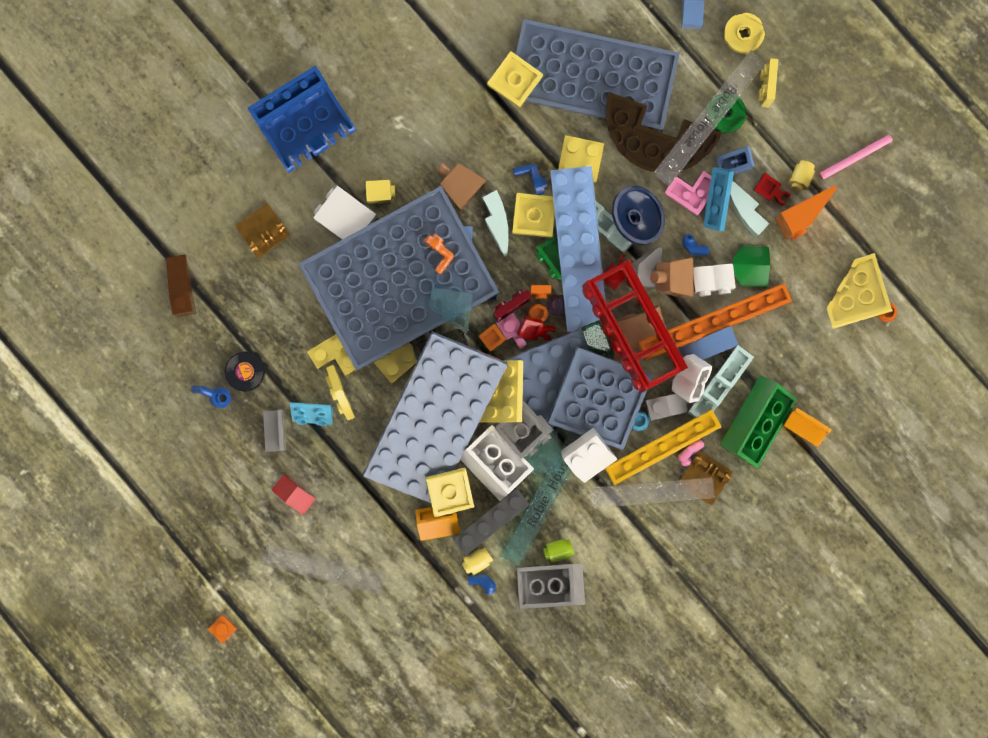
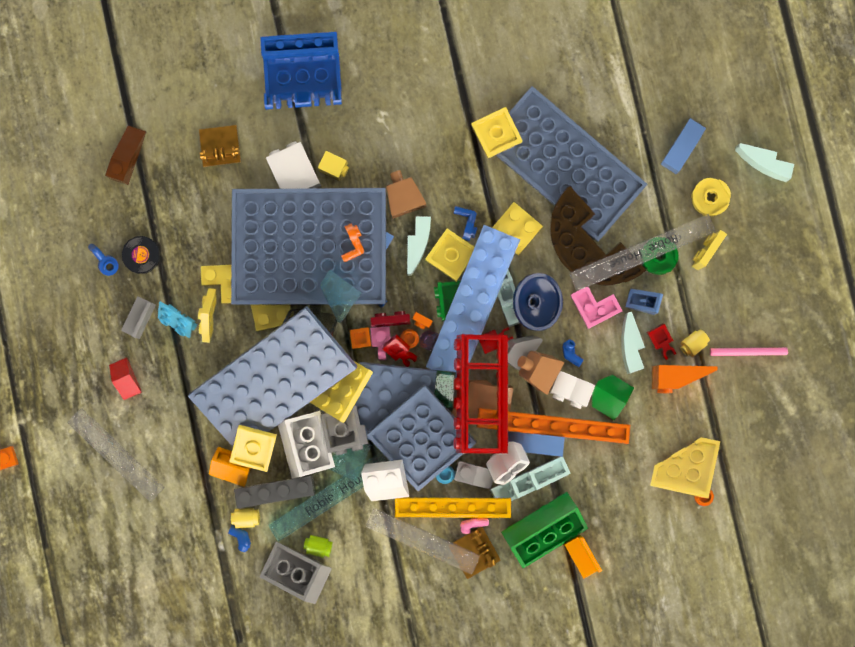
camera: 30 degrees right, 0 degrees up
dark azure plate [703,167,734,231] -> none

